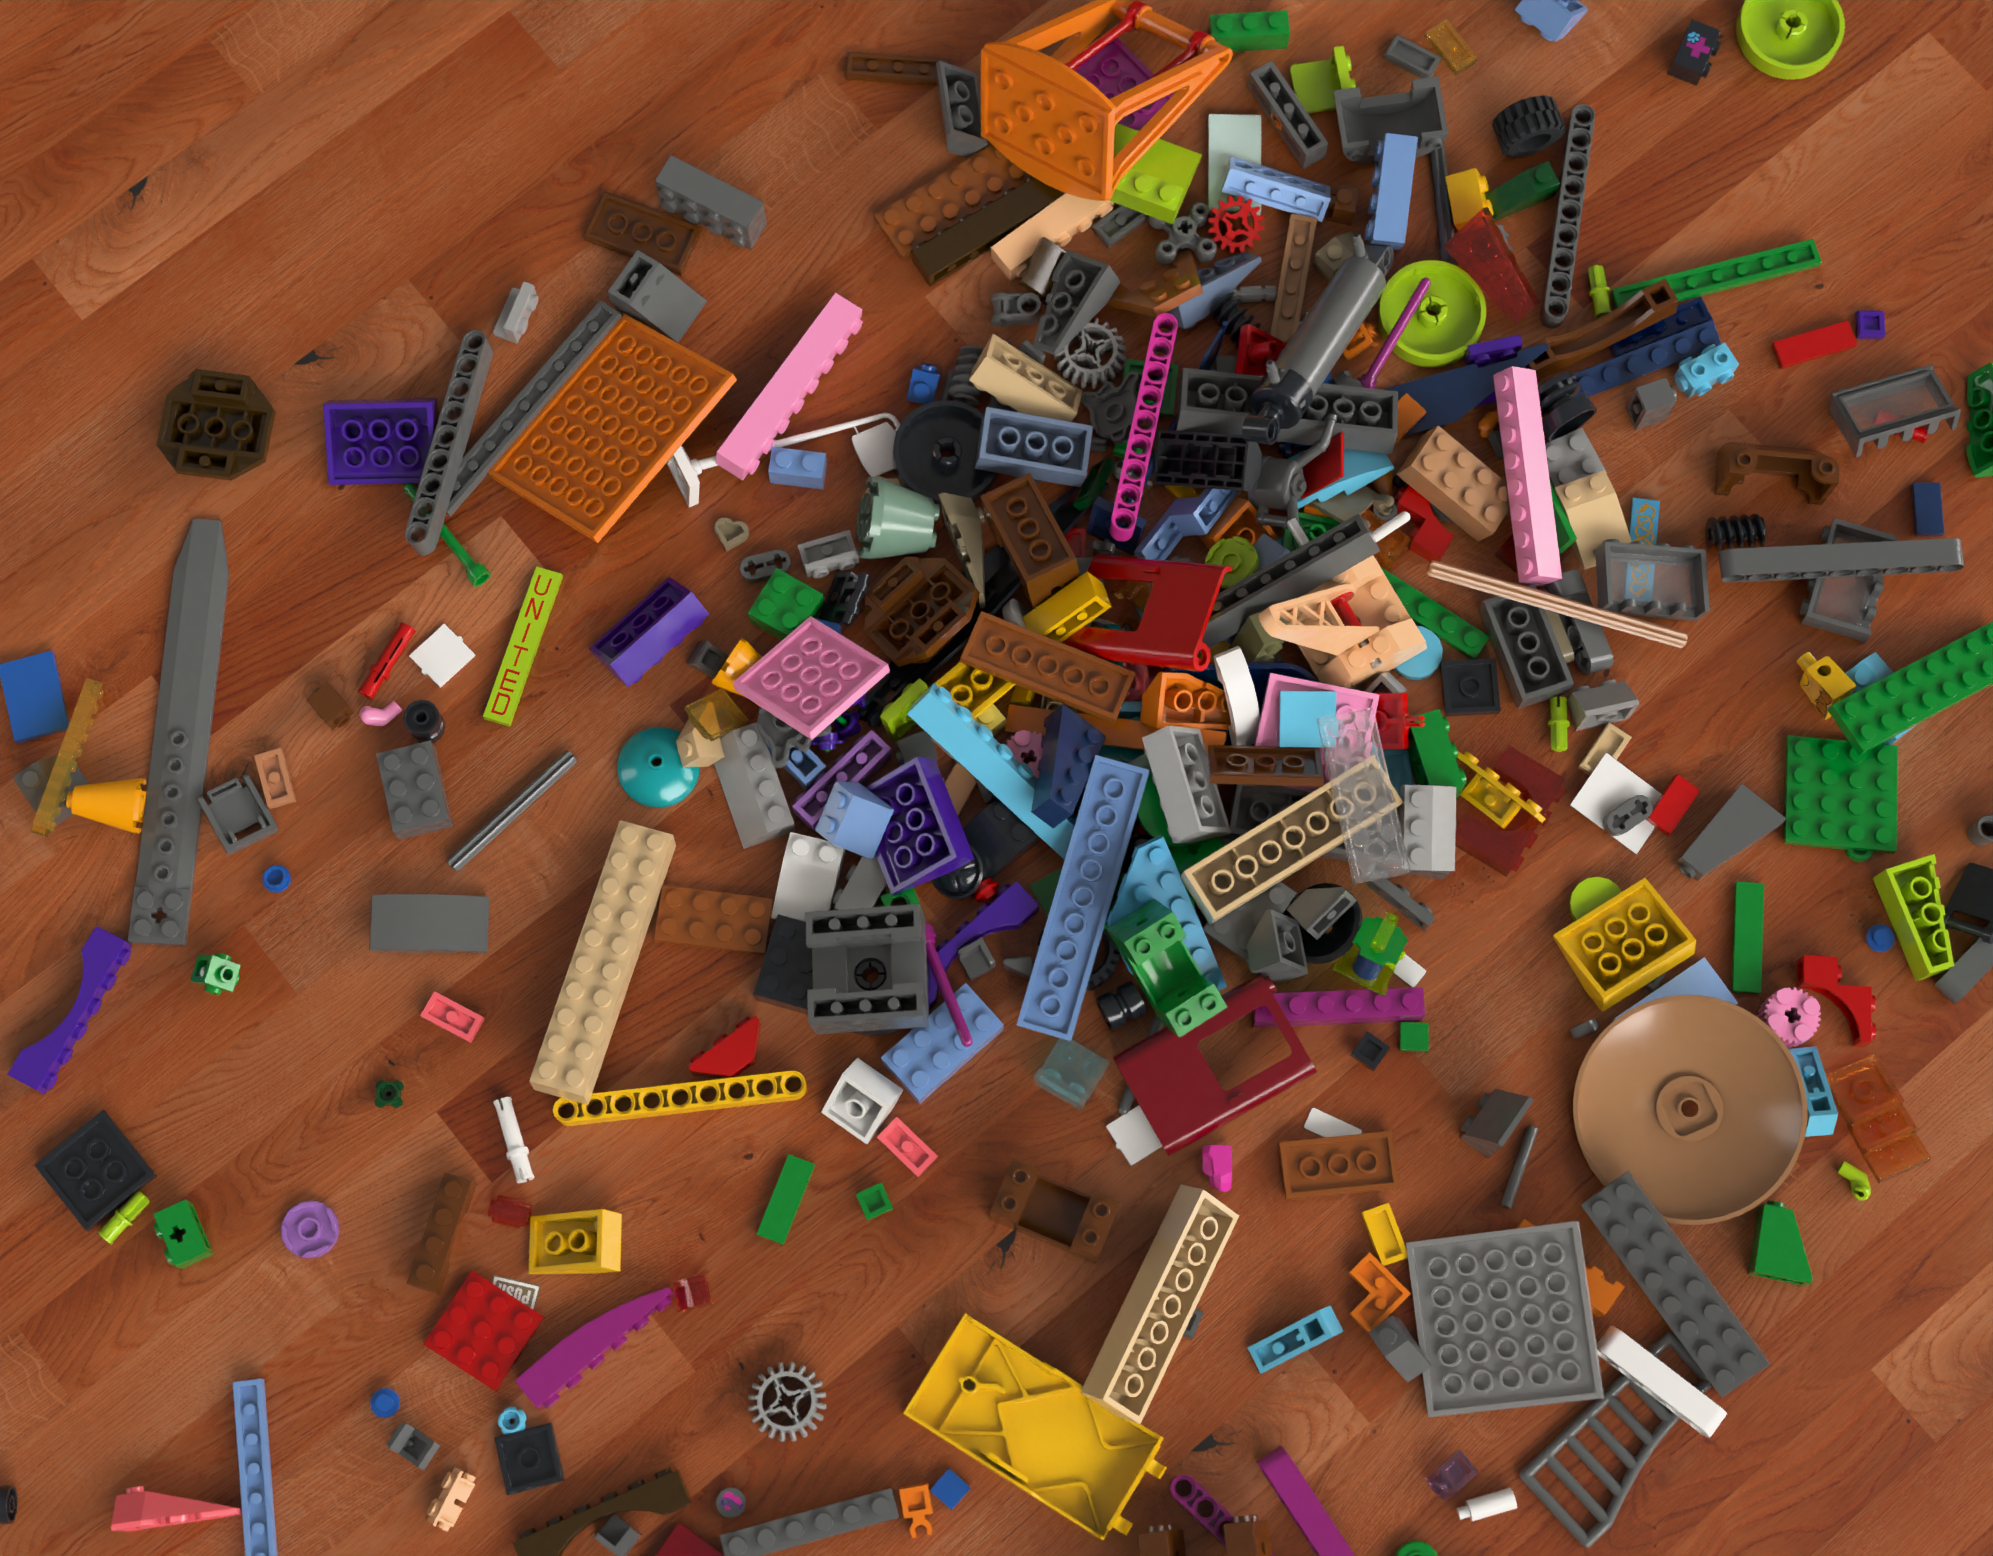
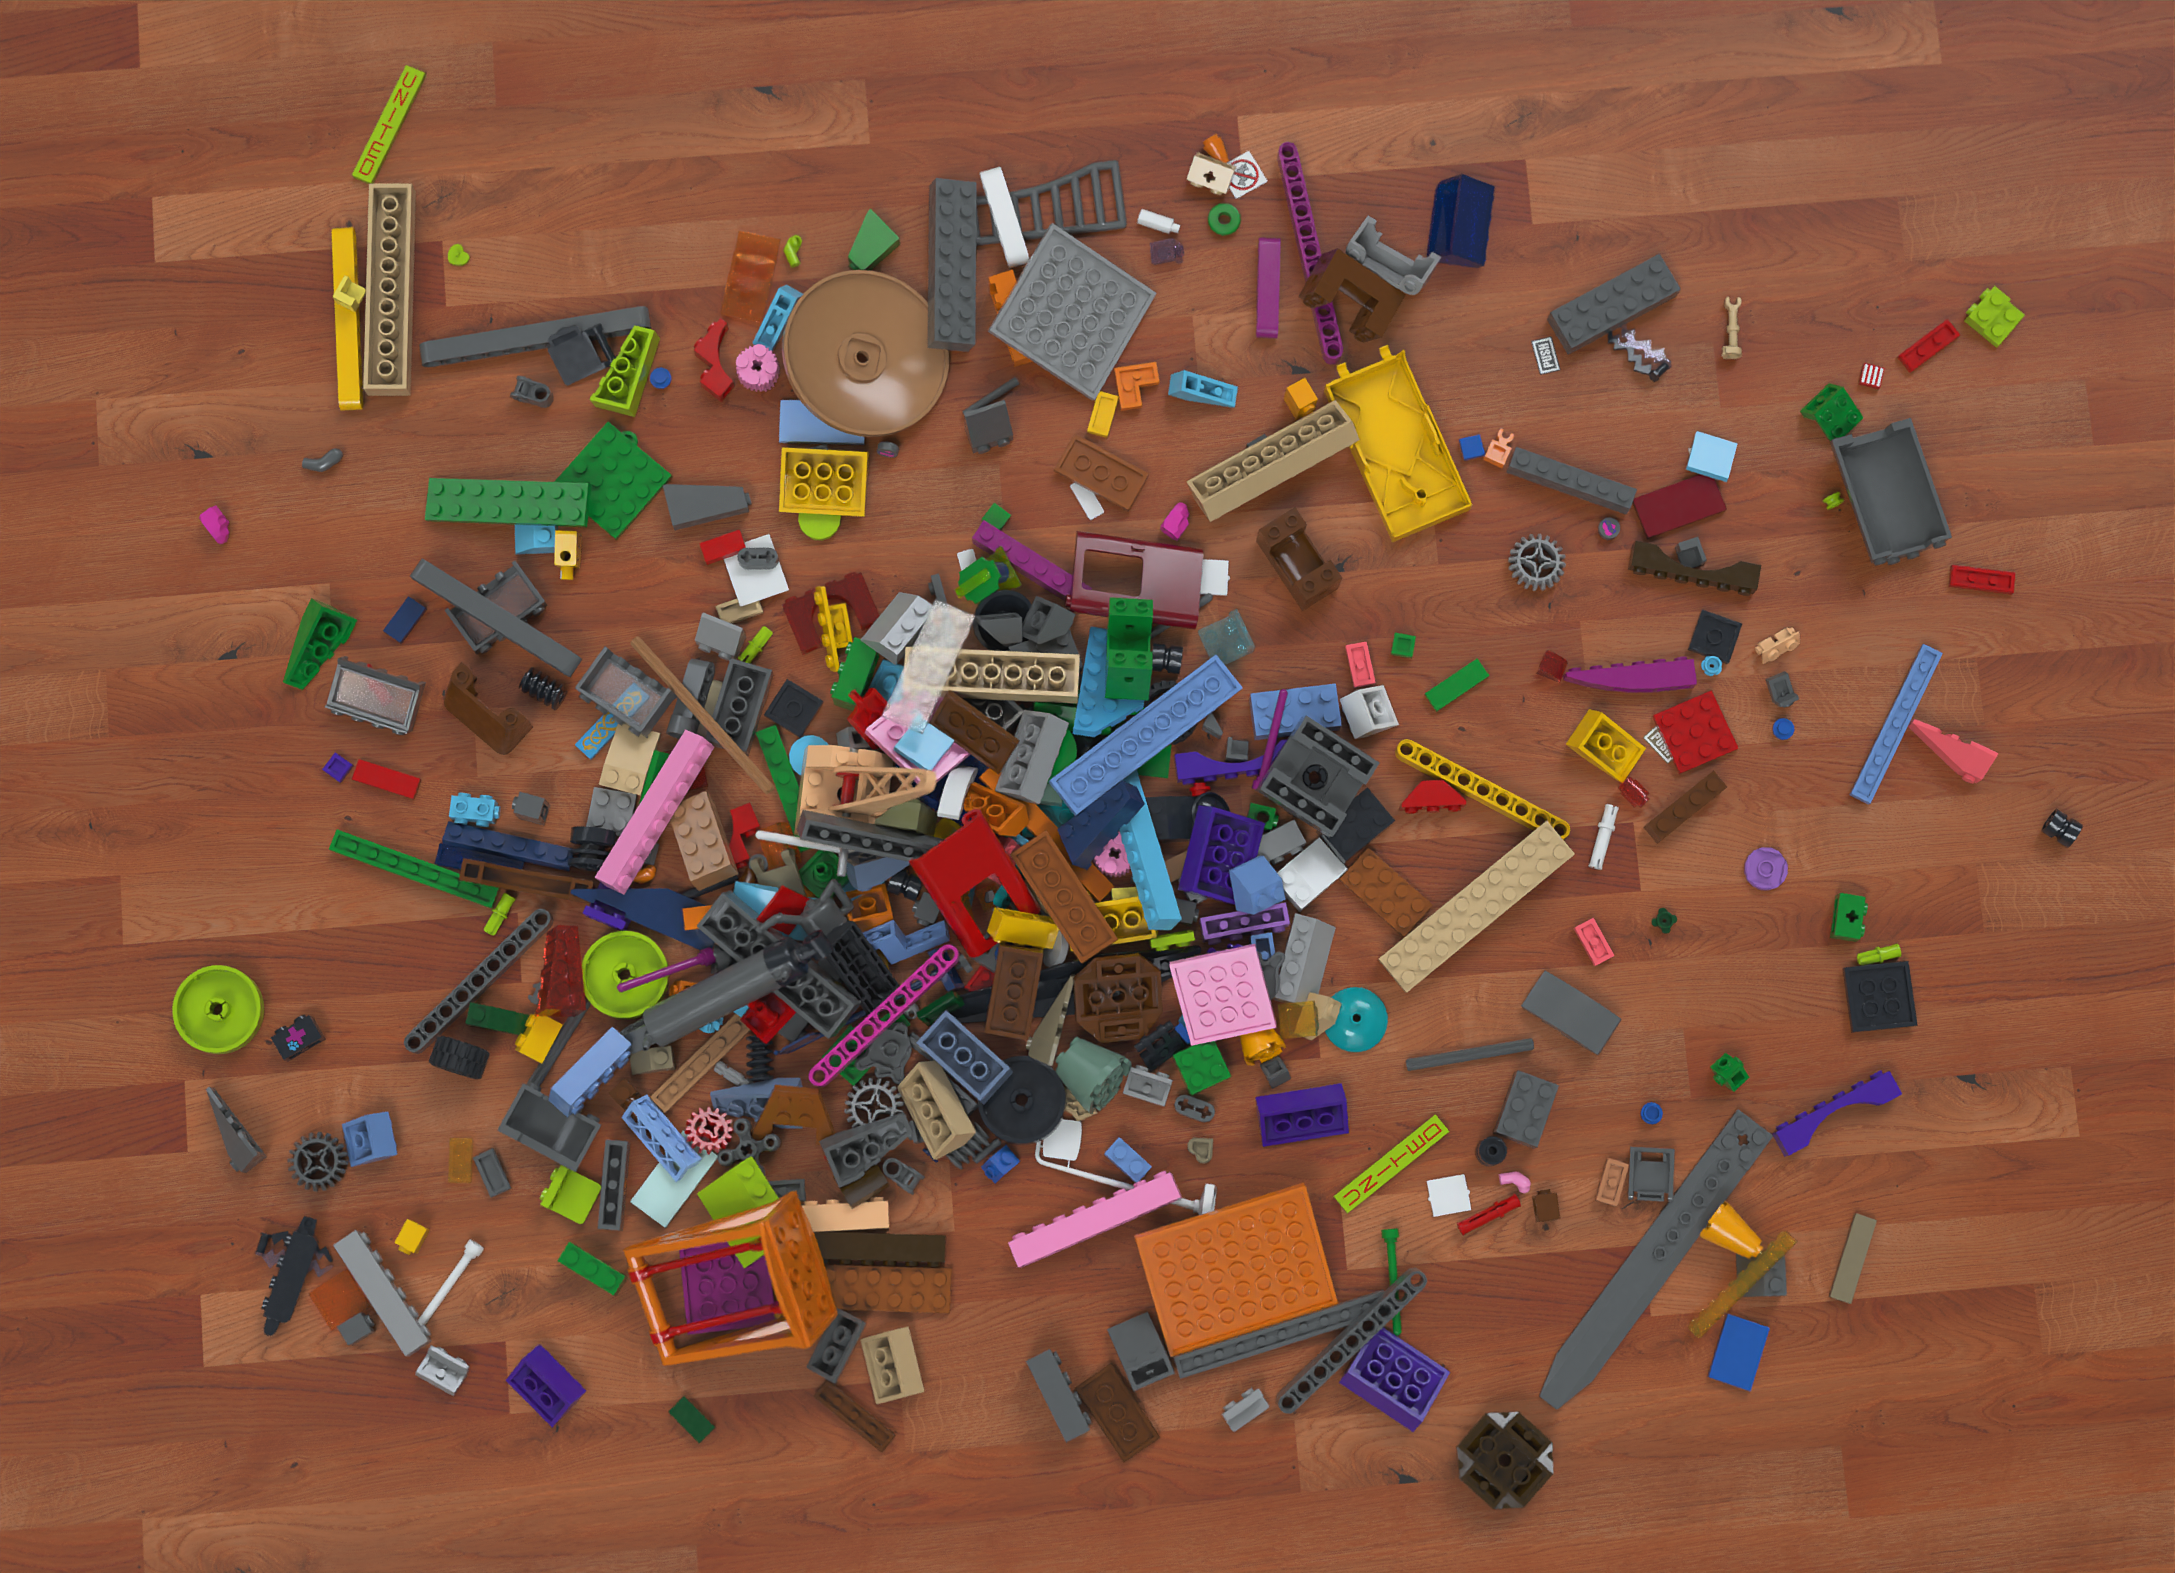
camera: 150 degrees left, 5 degrees up
lime tile [1205,536,1259,590] -> none
black plate [1350,1031,1390,1071] -> none
dark grey slope [1368,1316,1432,1382] -> none
green tile [1731,881,1764,995] -> none
none -> tan slope [860,1327,925,1404]
none -> light orange brick [1284,378,1318,420]

